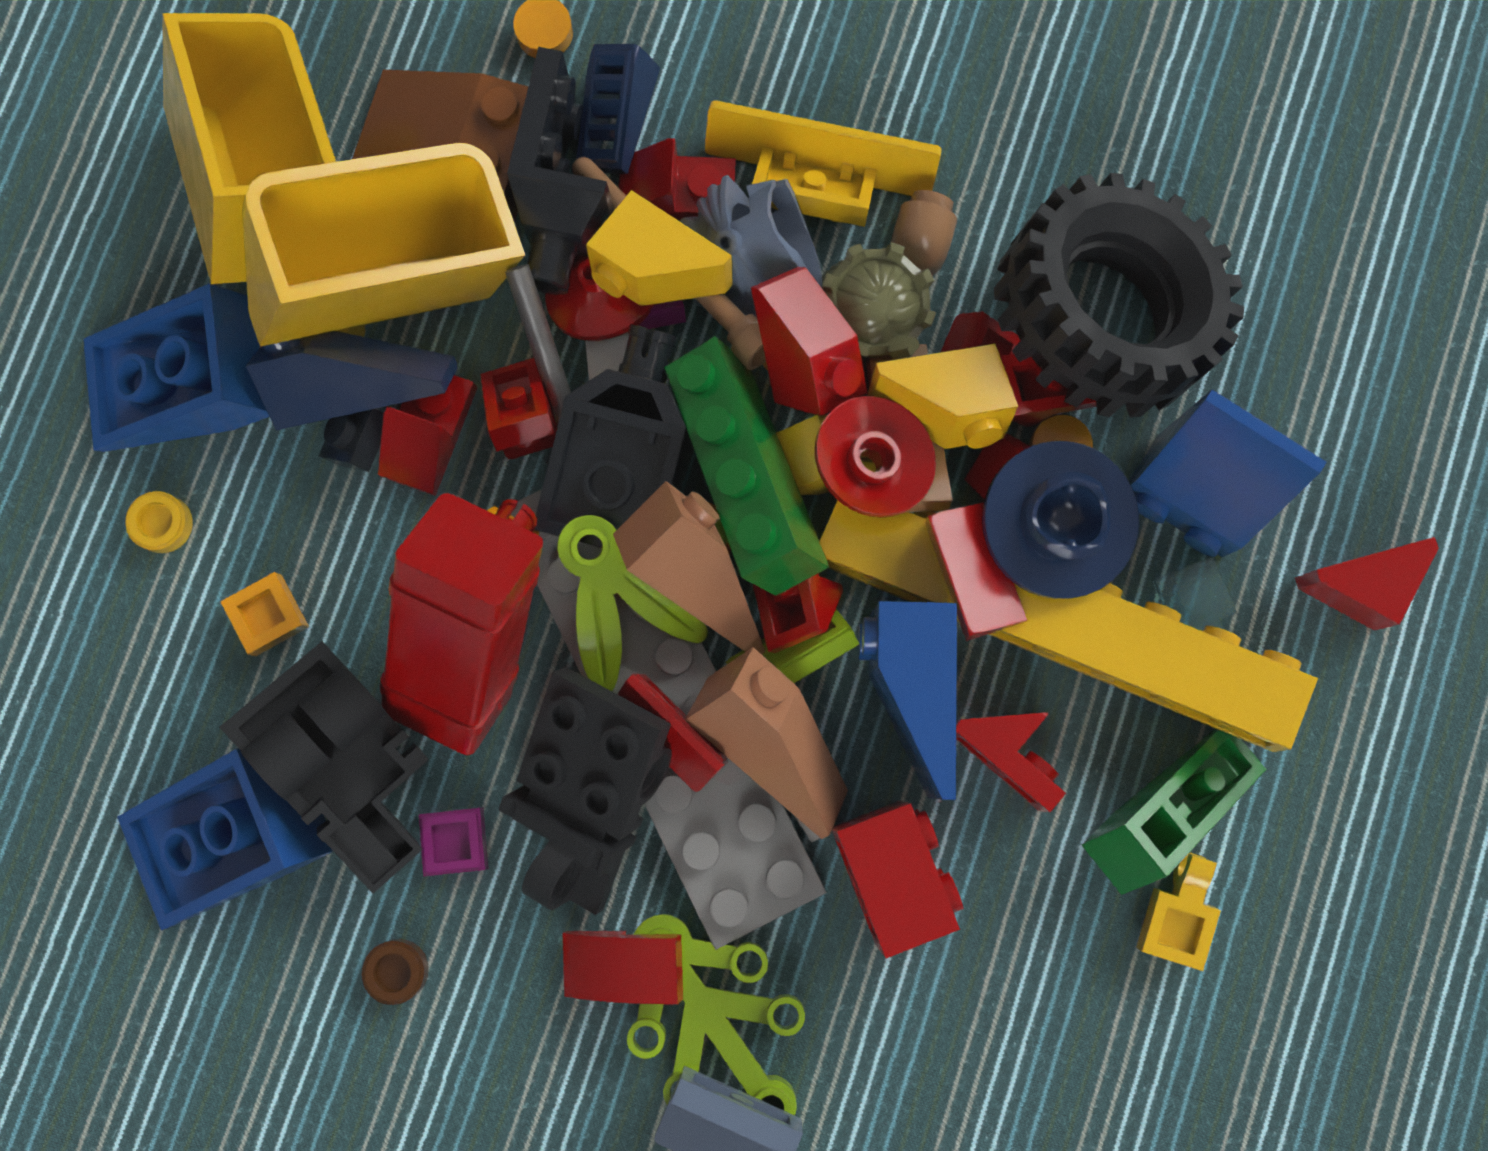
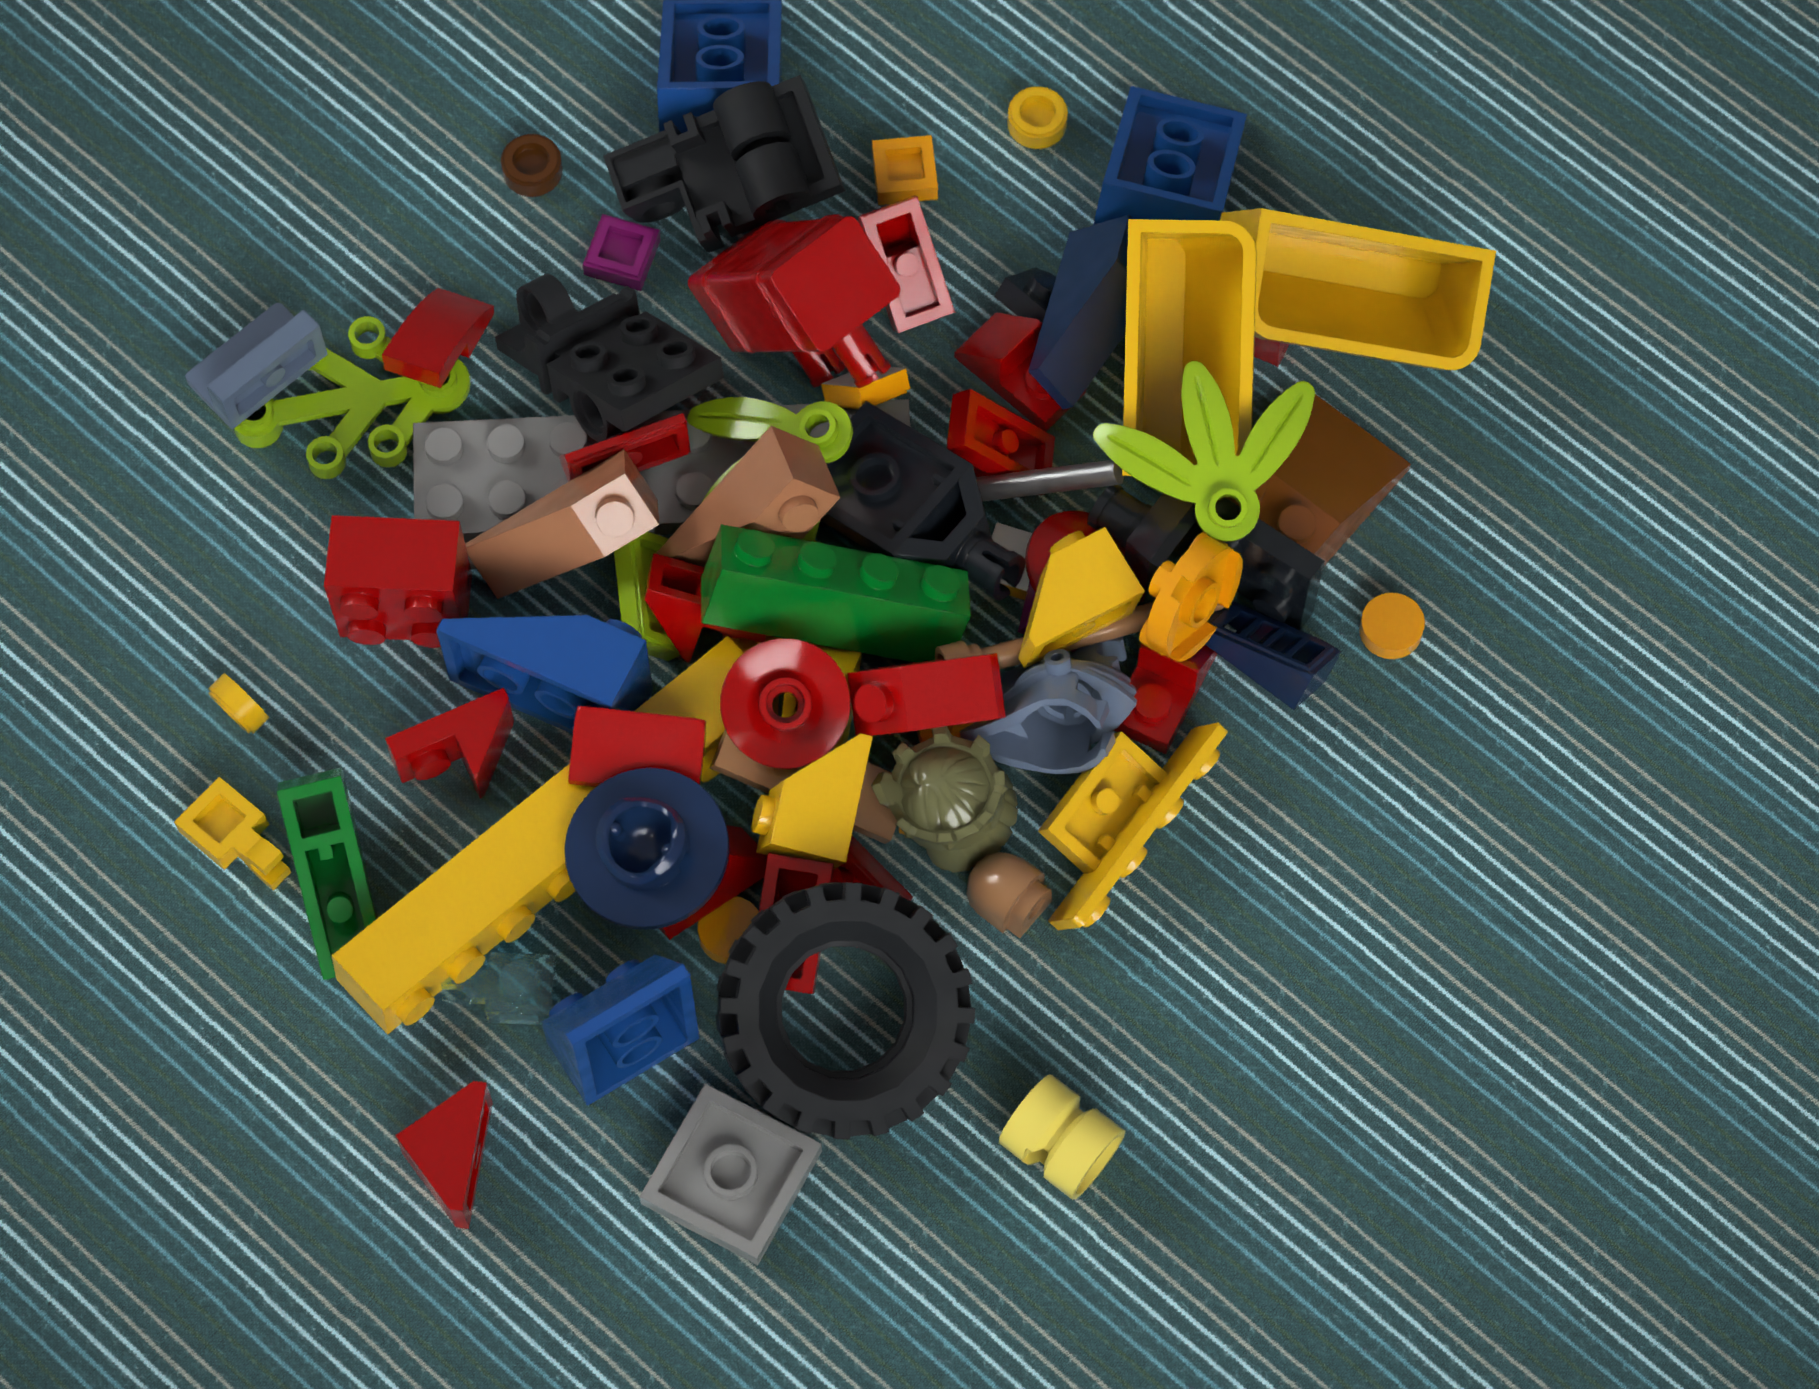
camera: 110 degrees right, 15 degrees down
none -> yellow tile [208,673,269,734]
none -> light grey plate [639,1083,822,1265]
none -> slope [858,196,955,333]
none -> light yellow wheel [999,1074,1125,1200]
none -> lime plant [1093,361,1315,542]
none -> light orange plate [1139,532,1243,662]

